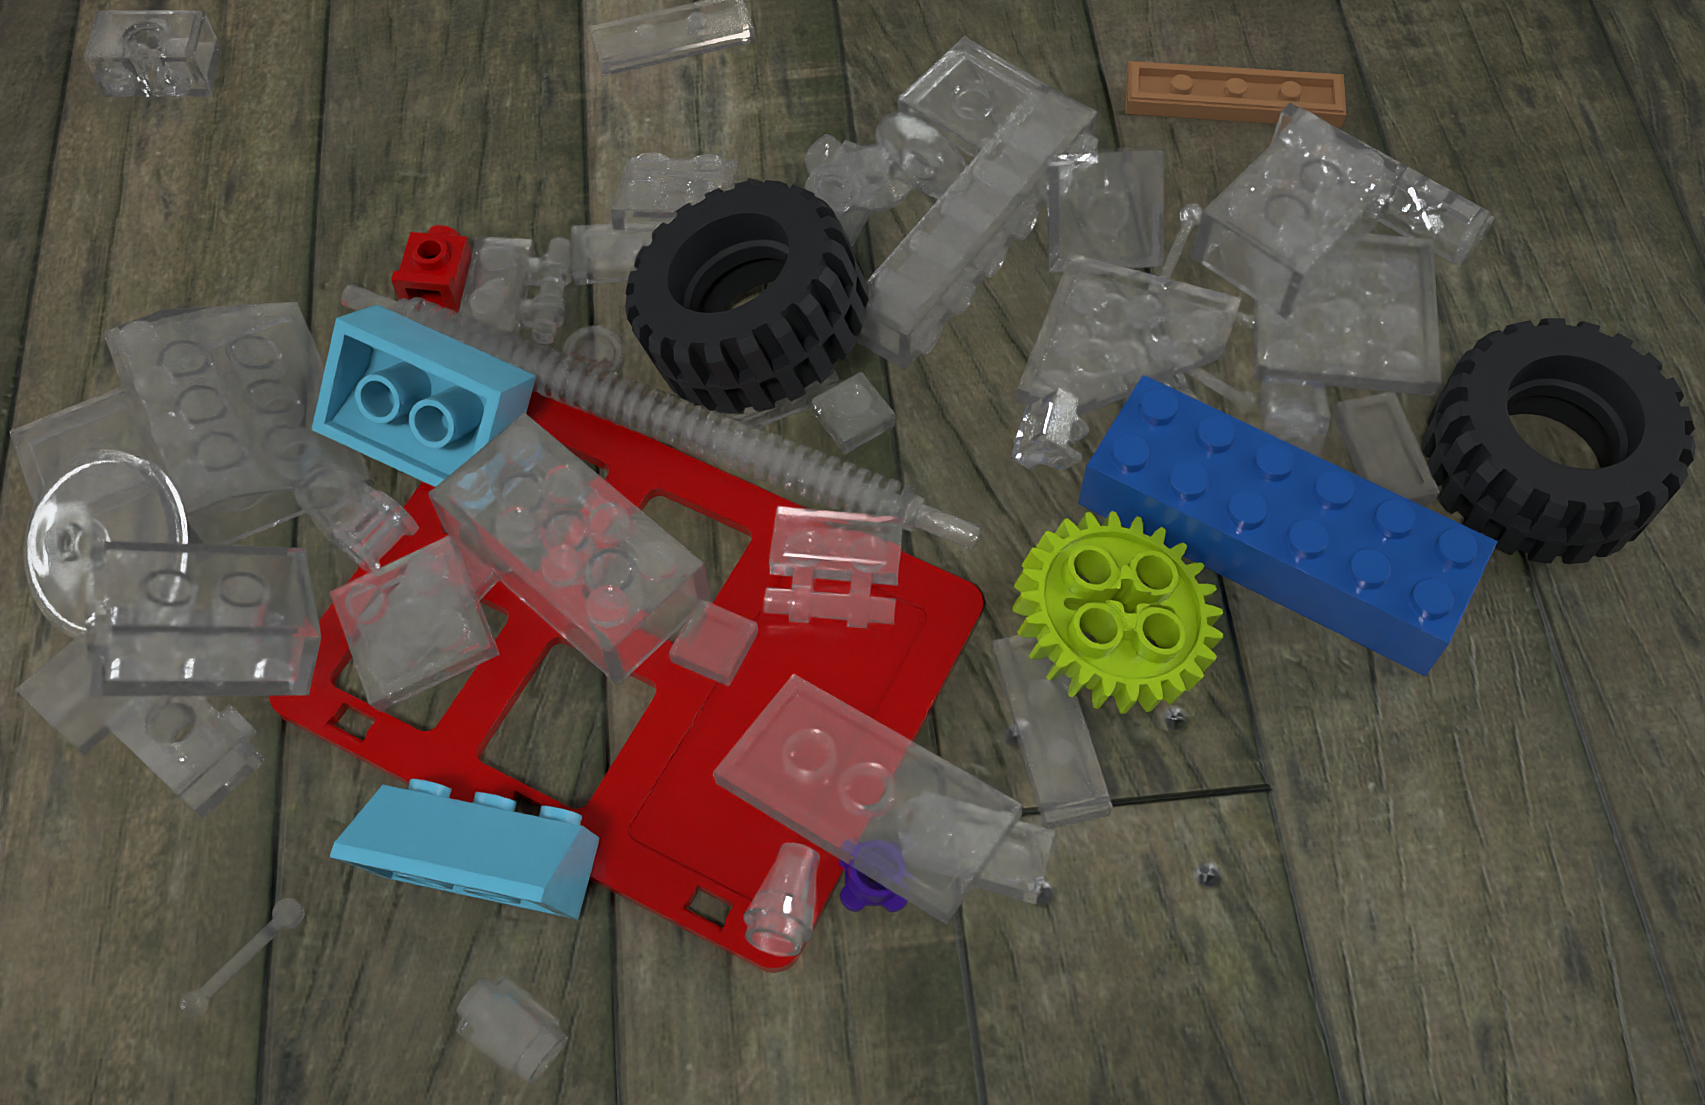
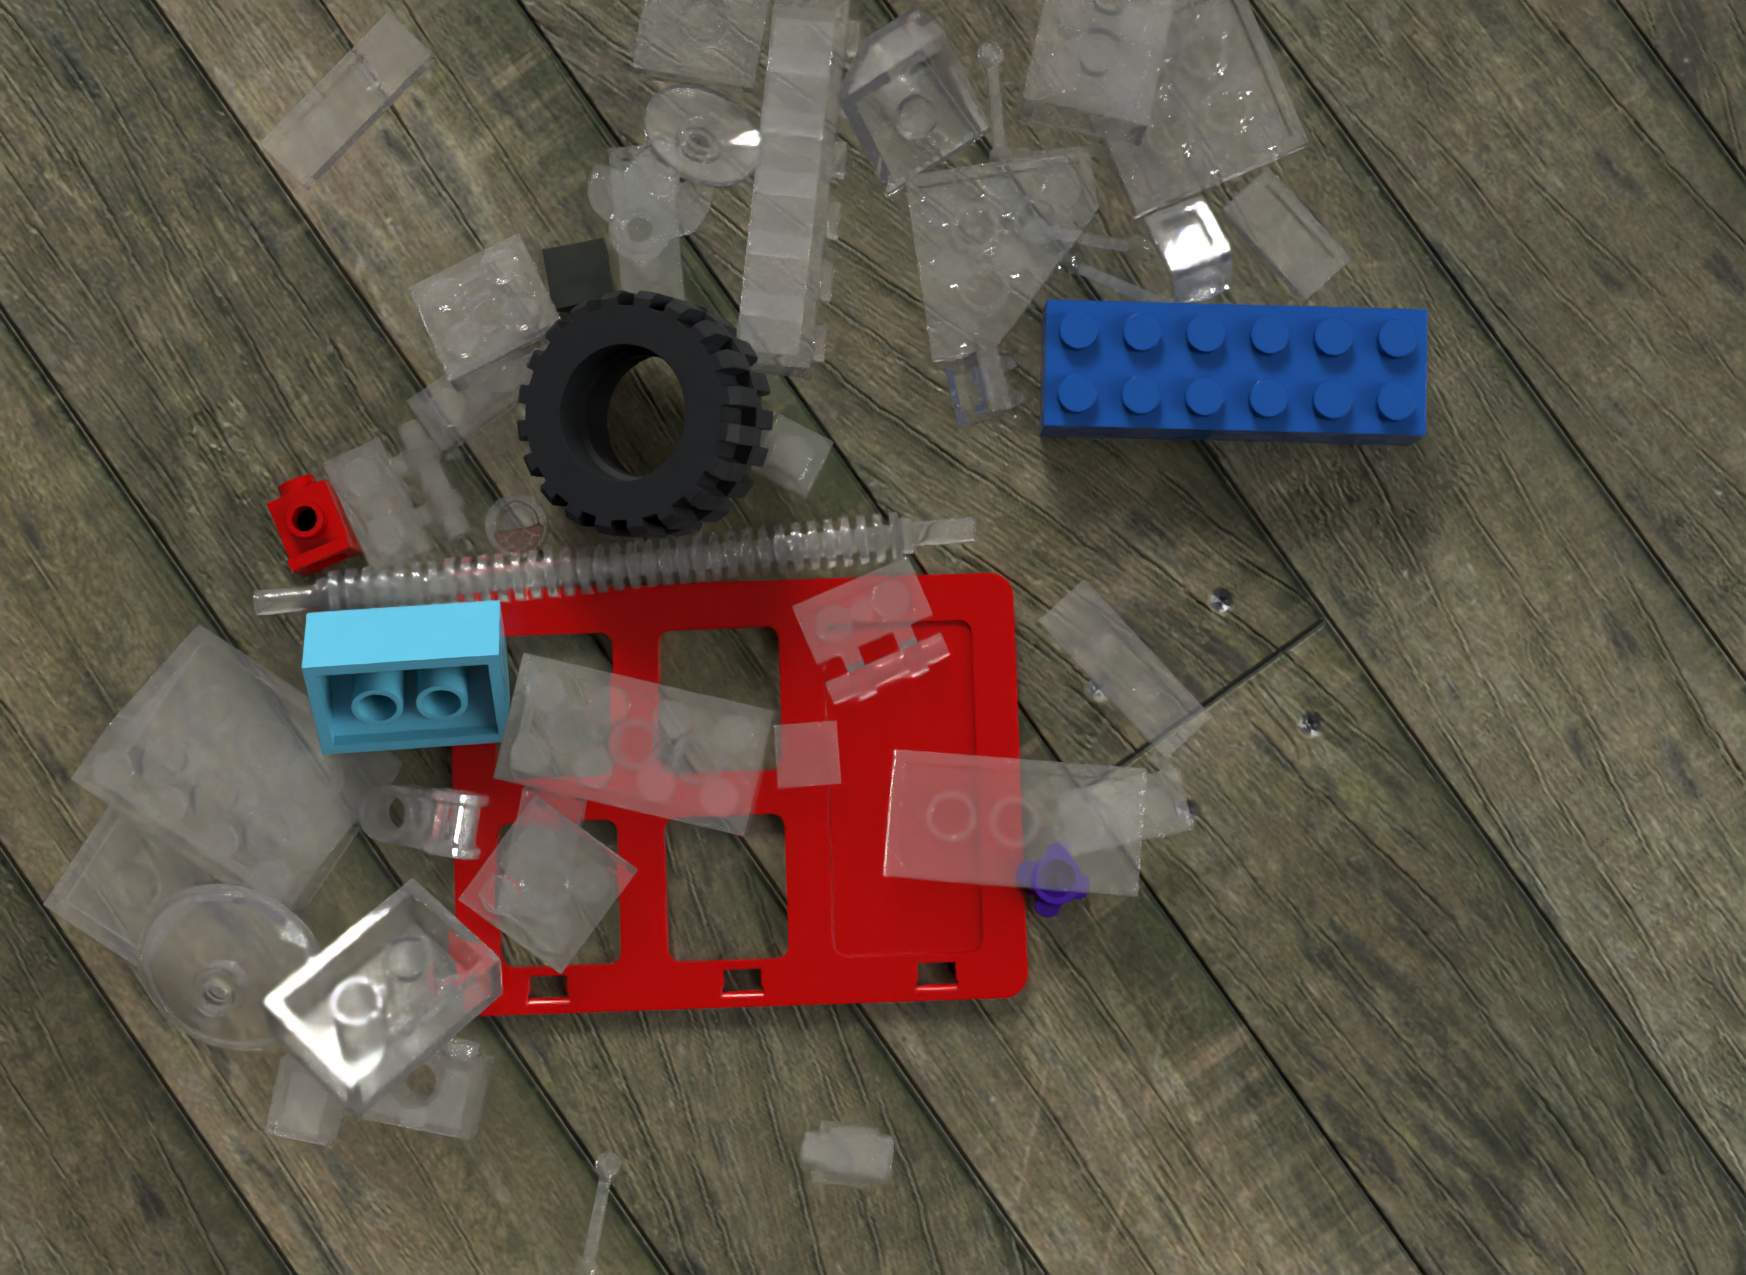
camera: 25 degrees left, 25 degrees up
medium azure slope [330,779,600,920] -> none
clear cone [743,843,820,956] -> none
lime gear [1012,511,1223,714] -> none
black tyre [1423,318,1696,564] -> none

